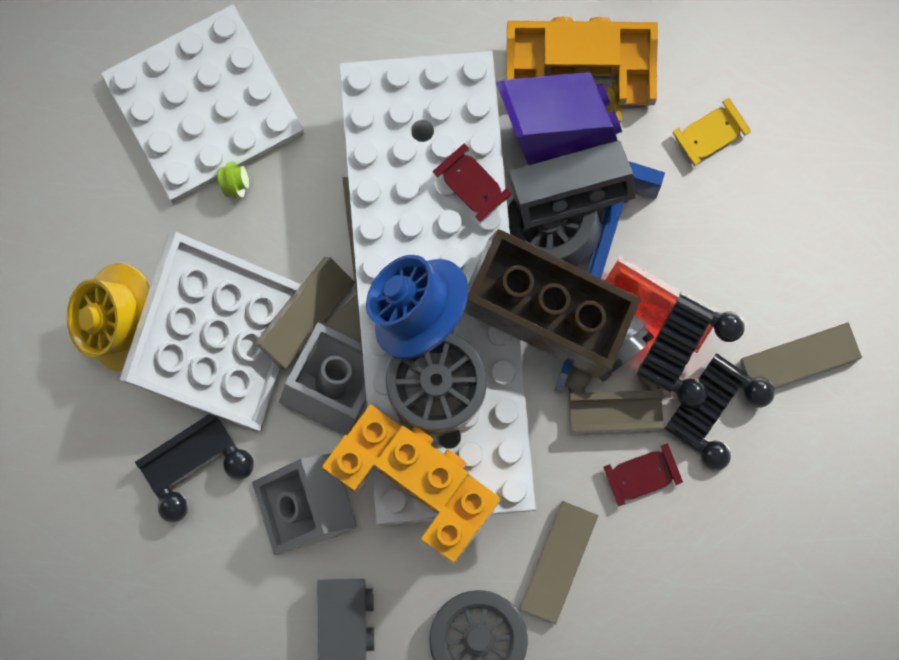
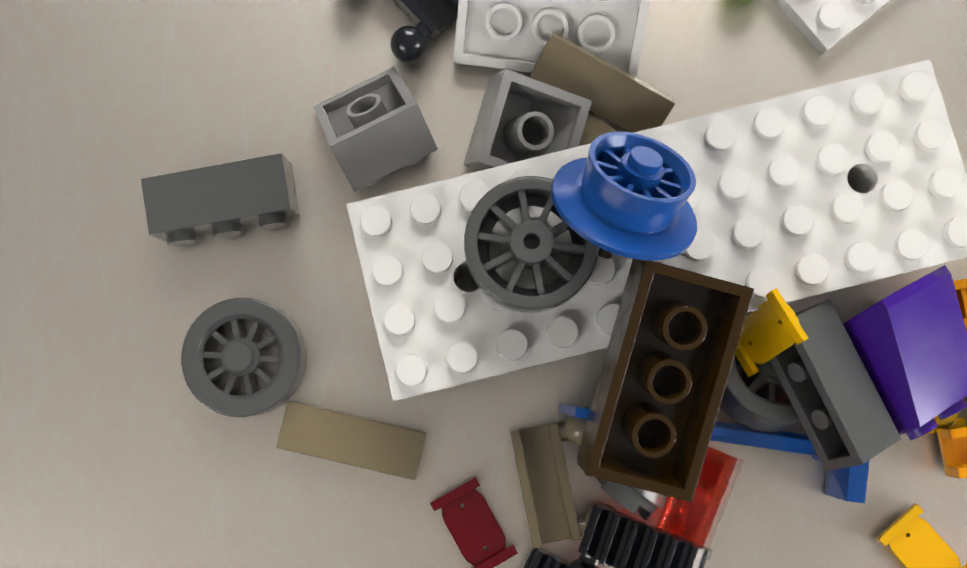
camera: 90 degrees right, 5 degrees up
light orange bracket [322,404,502,565] -> none
dark red piece [432,143,512,223] -> none
none -> yellow piece [735,288,809,377]

